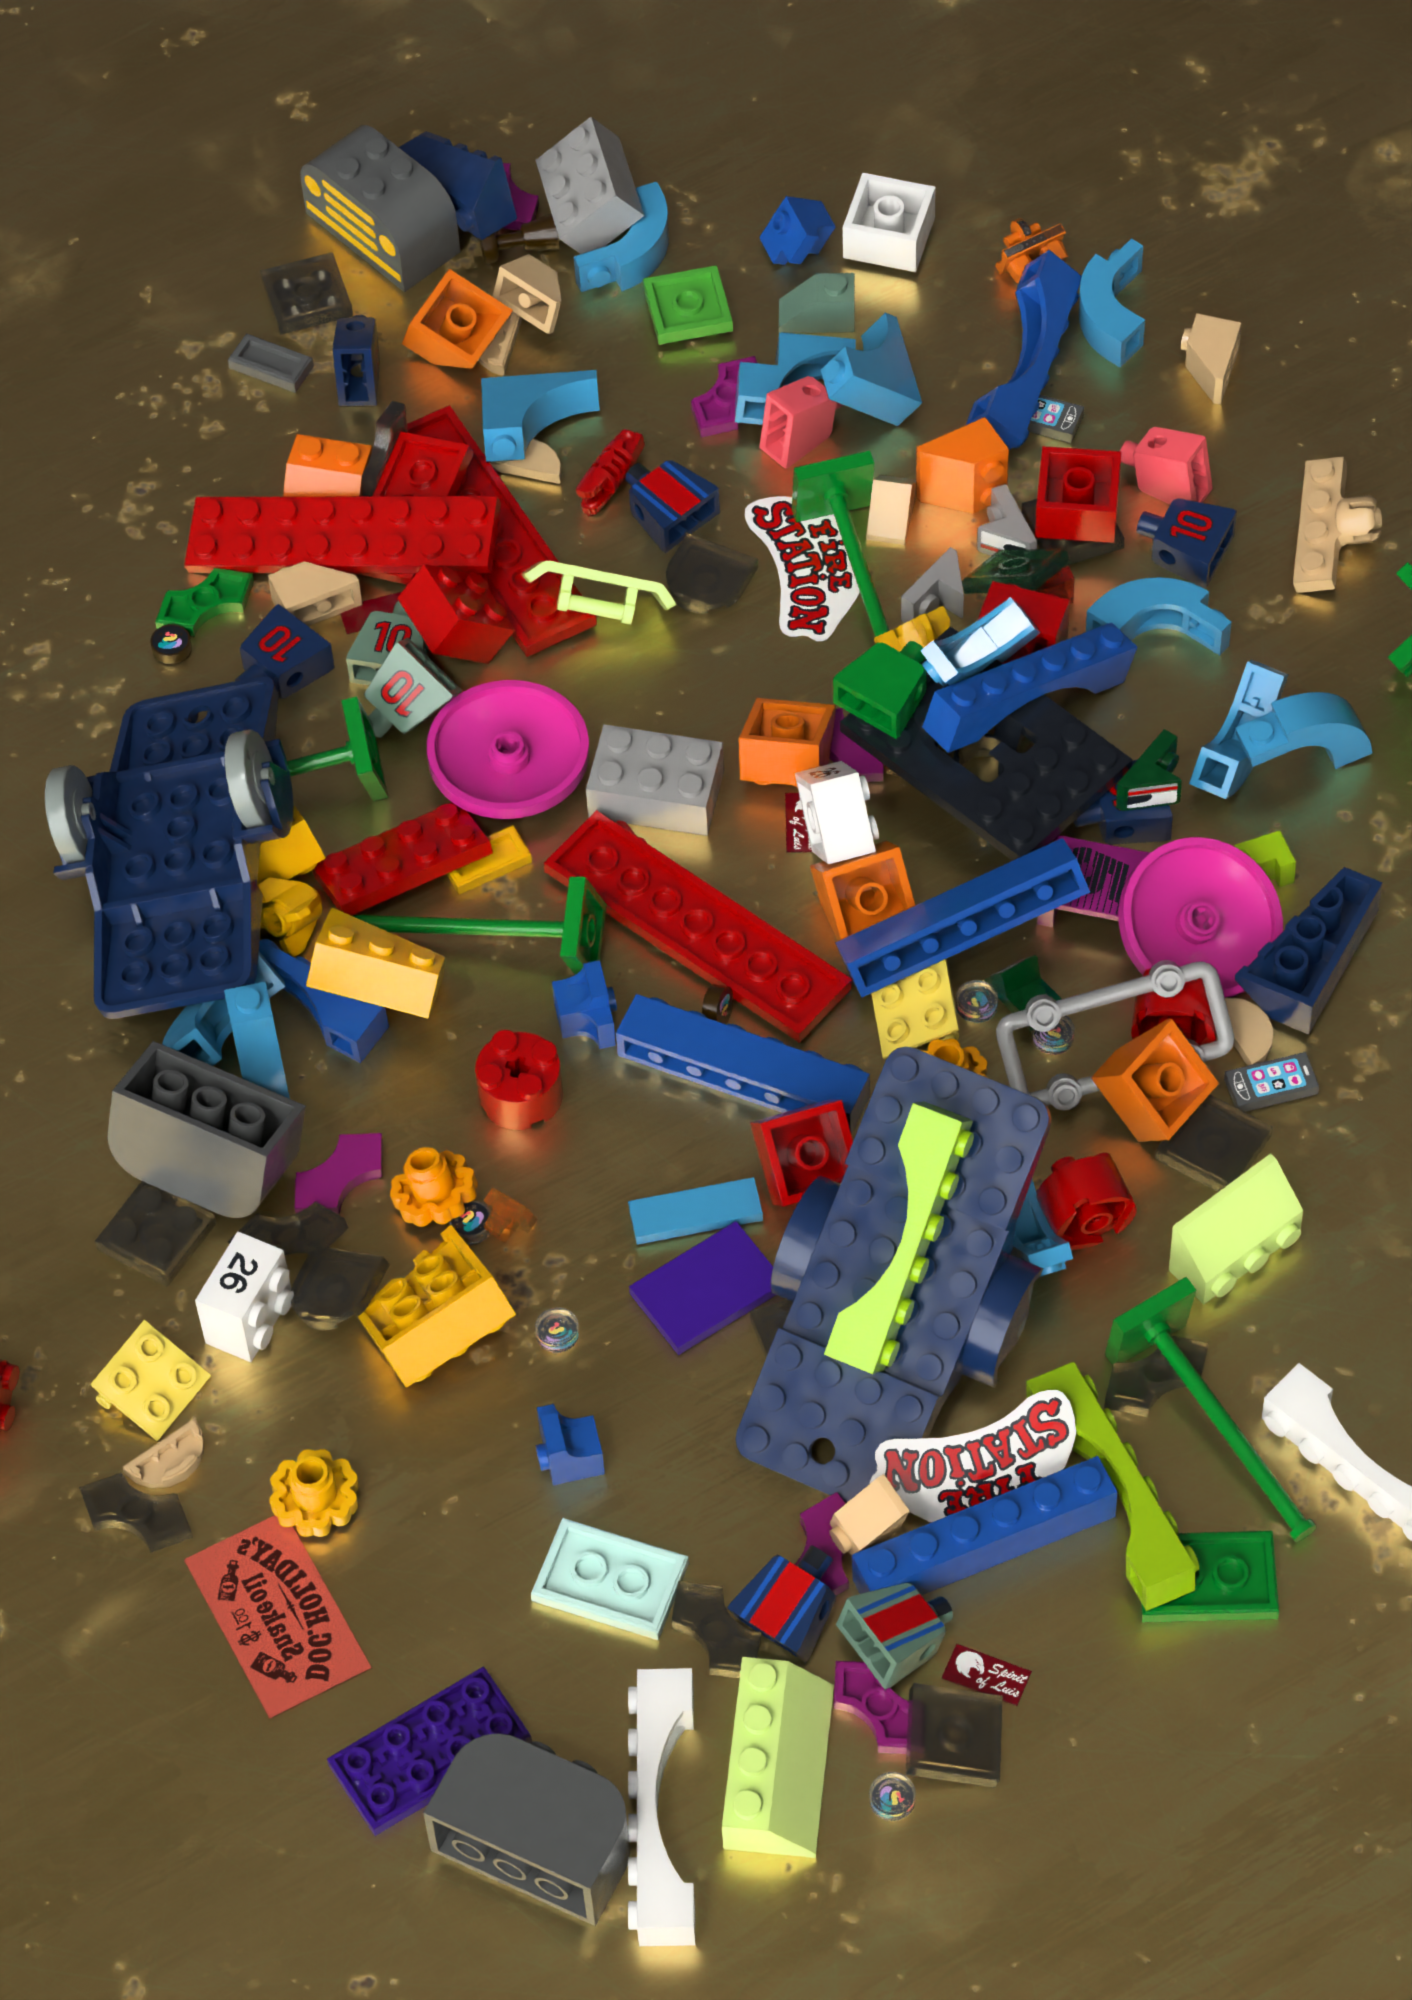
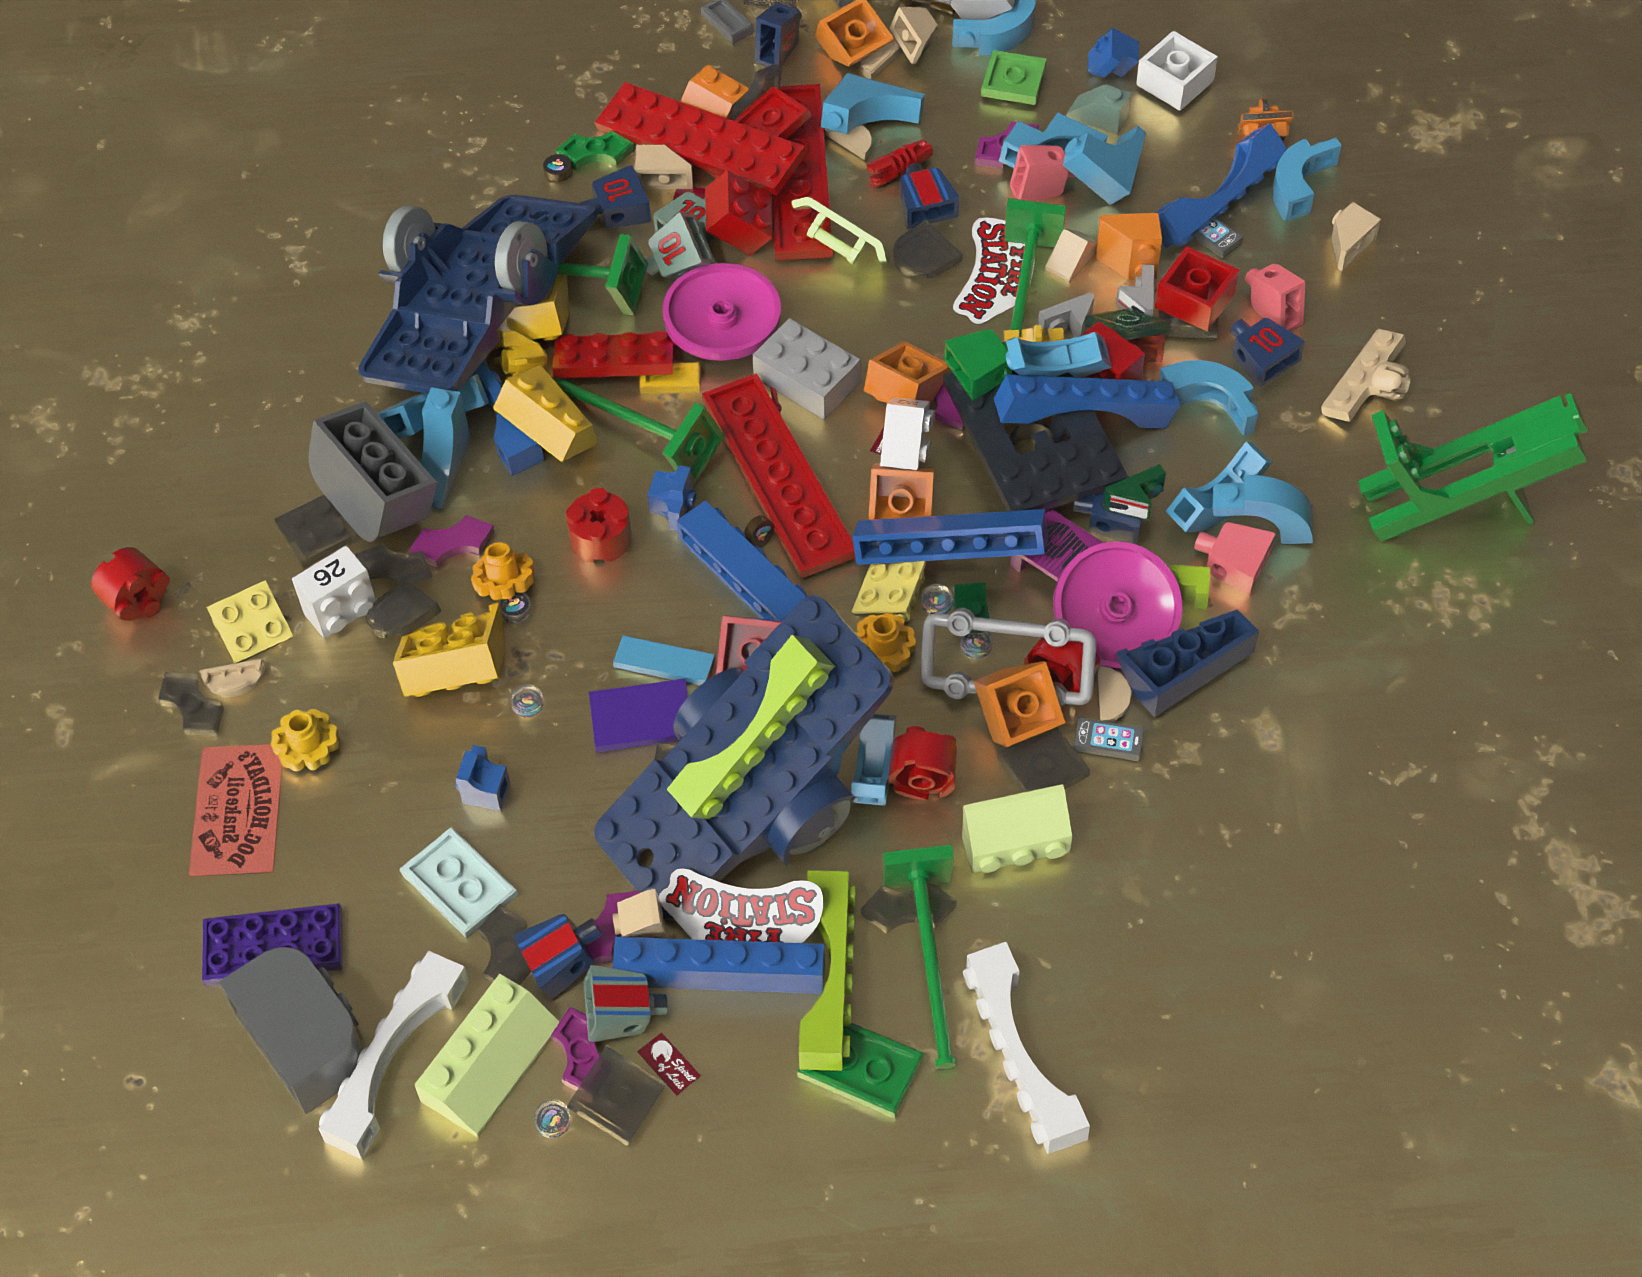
camera: 25 degrees right, 0 degrees up
clear orange tile [483,1187,538,1243] -> none
none -> coral torso [1194,522,1276,595]

